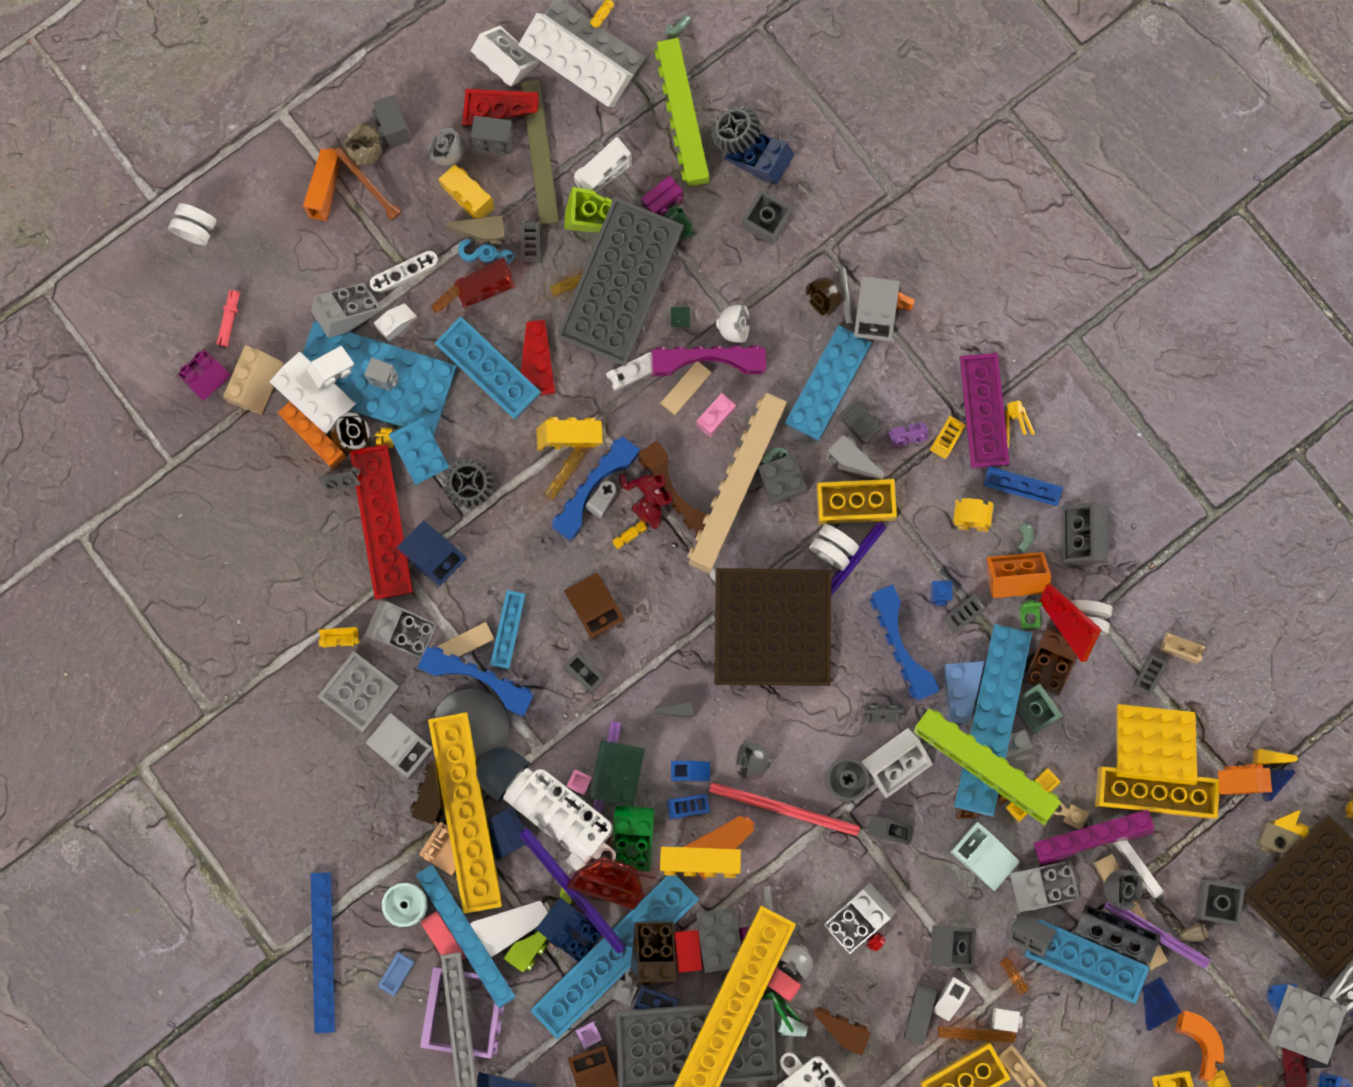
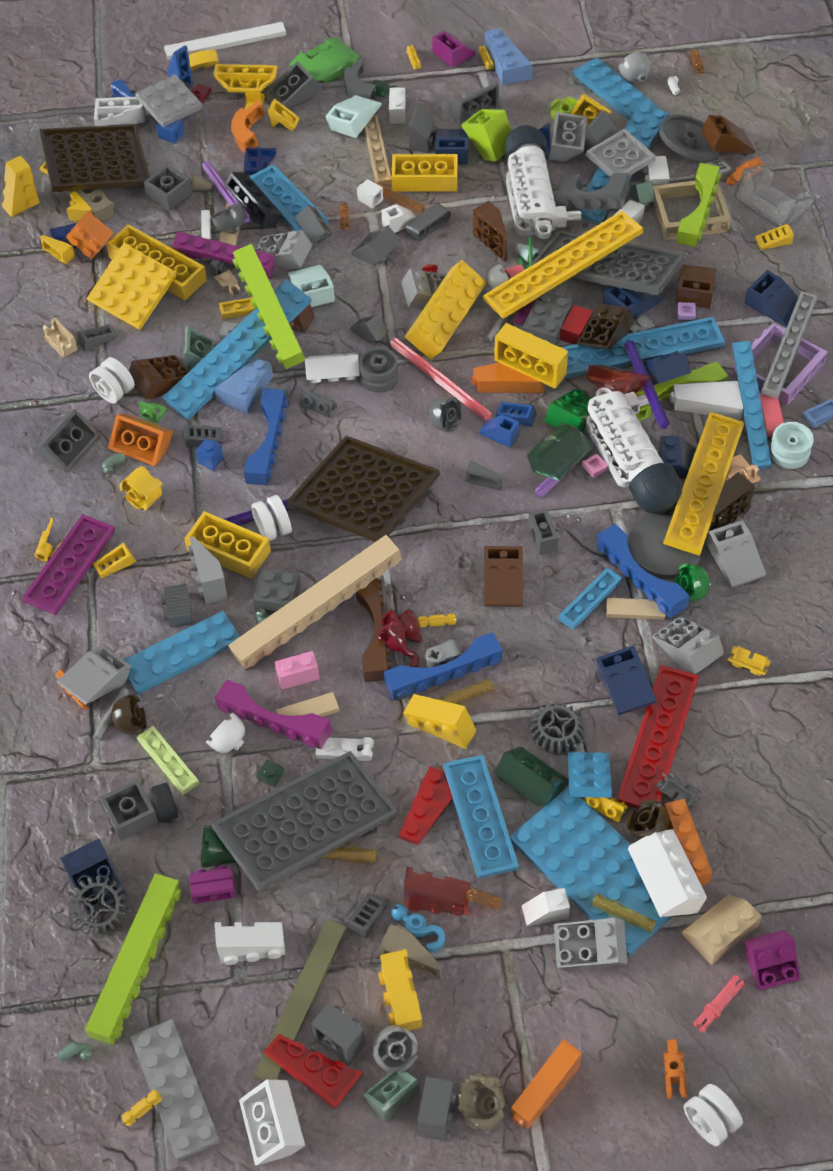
camera: 150 degrees left, 25 degrees down
white brick [306,346,354,388] -> none
light grey plate [318,651,400,733] -> none
dark orange piece [335,147,402,221] -> none
light grey brick [364,357,399,392] -> none
white beam [370,251,439,294] -> none
white brick [518,13,633,107] -> none
lime wedge [564,187,612,232] -> none
medium lavender hinge [888,422,928,448] -> none
blue plate [983,466,1063,506] -> none
red wing [1039,585,1102,662] -> none
none -> yellowish green tile [137,726,200,795]
none -> black tyre [151,782,178,822]
none -> sand green slope [363,1071,420,1122]
none -> yellow brick [405,260,487,360]
none -> clear green slope [493,746,569,807]
none -> clear yellow pin [592,893,657,934]
none -> orange hinge [663,1039,687,1099]
none -> green cylinder [675,564,711,602]

